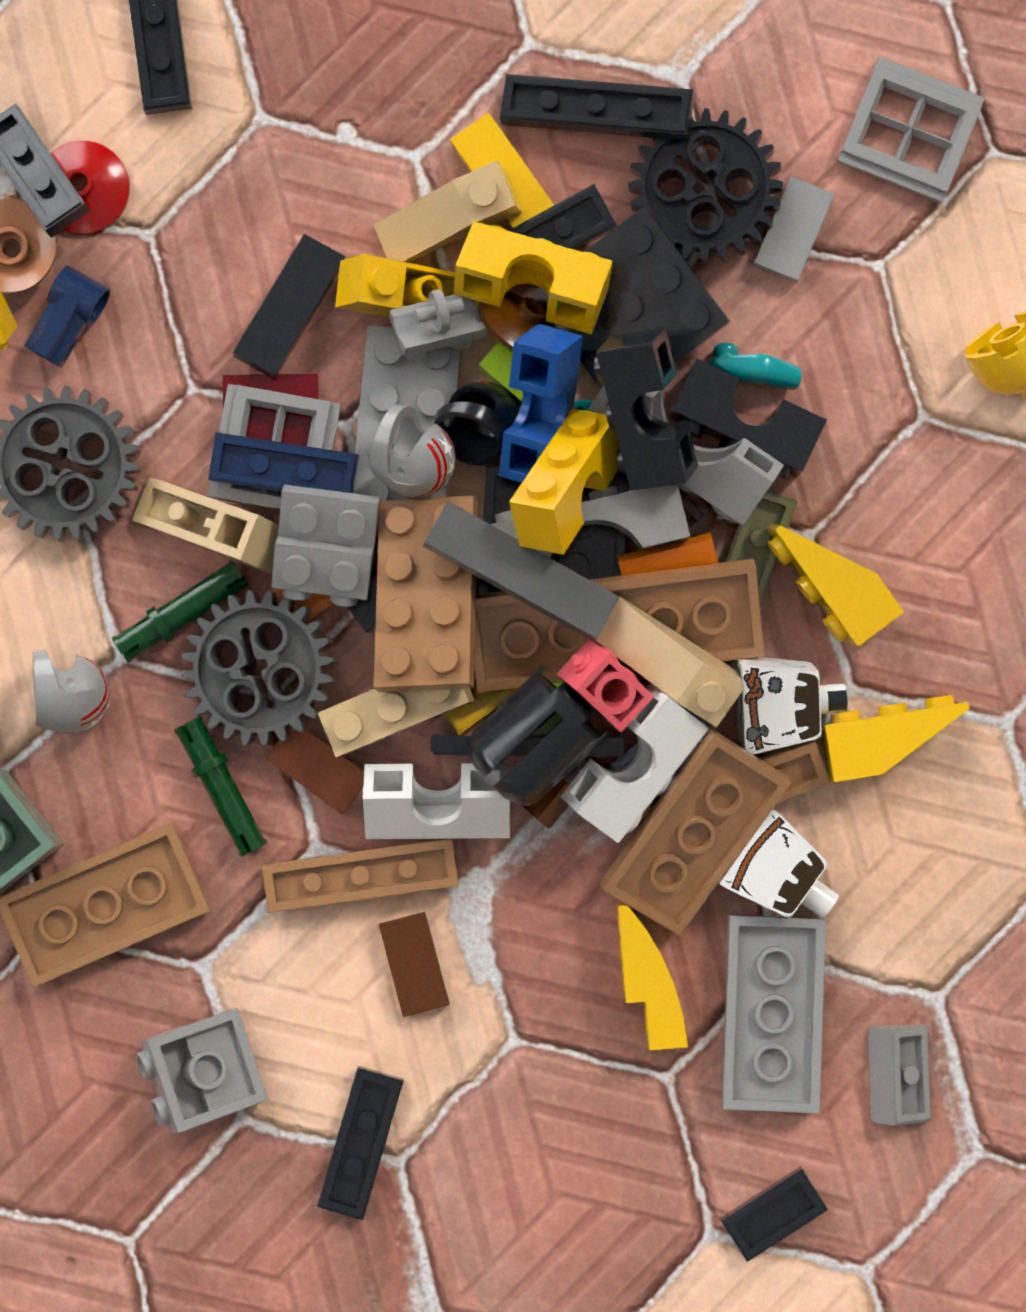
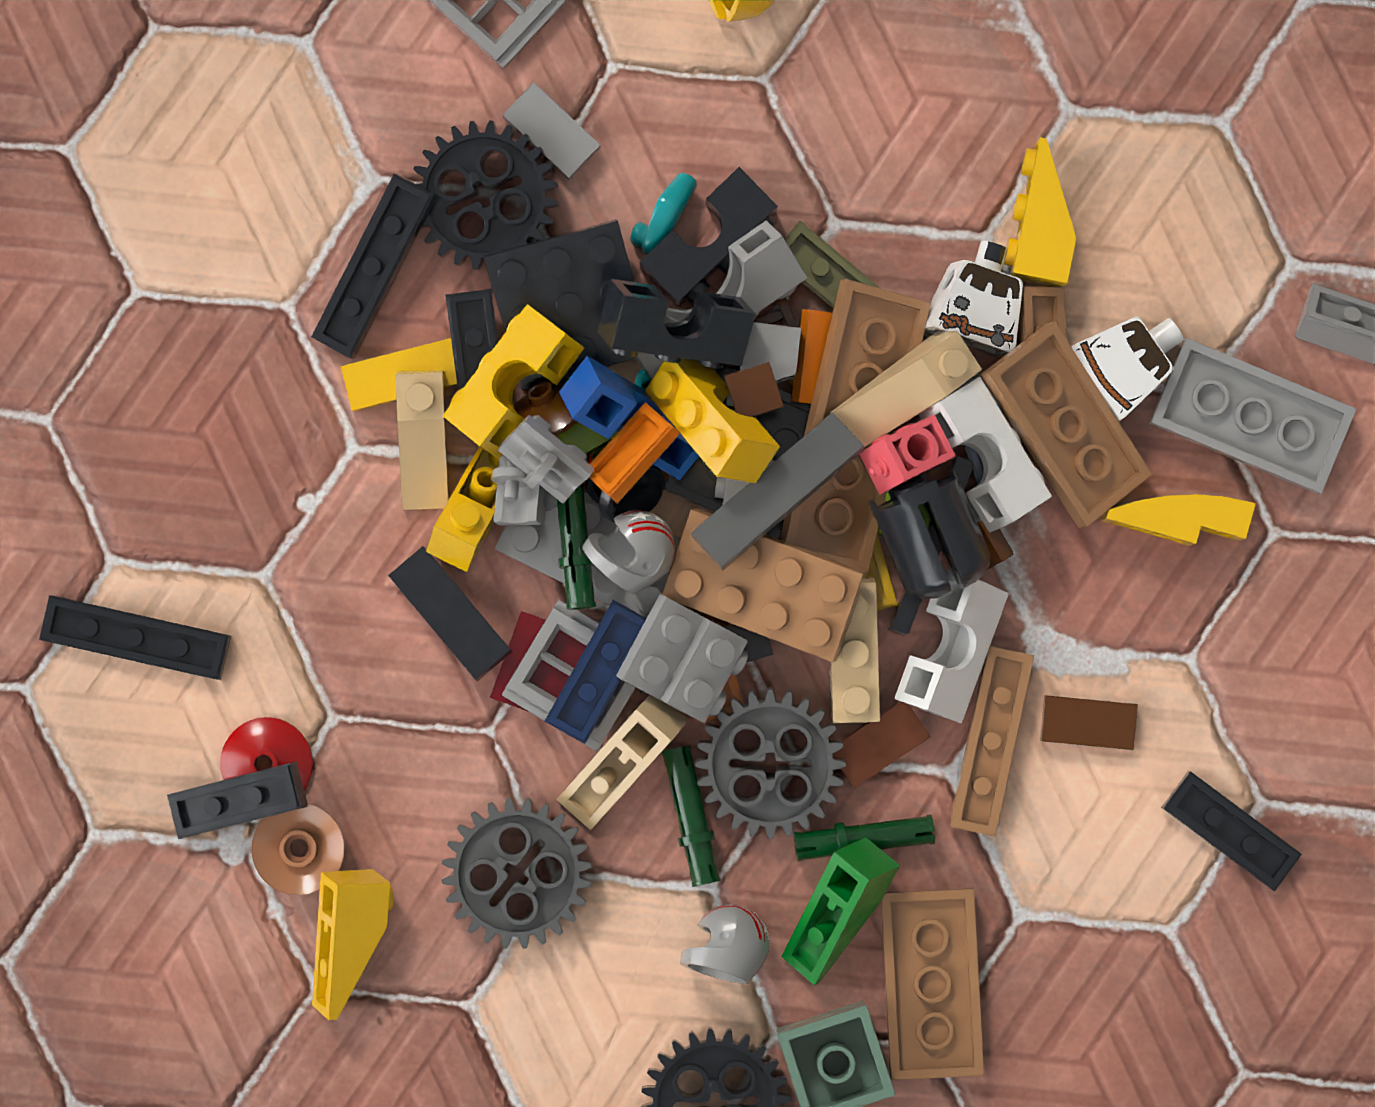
camera: 75 degrees left, 0 degrees up
dark blue piece [24,265,111,368] -> none
light grey plate [136,1008,268,1133] -> none
yellow slope [766,524,904,647] -> none
none -> light grey hips [498,415,594,504]
none -> dark green pin [557,483,597,610]
none -> orange tile [589,402,680,503]
none -> reddish brown tile [724,362,784,417]
none -> green slope [781,837,900,985]

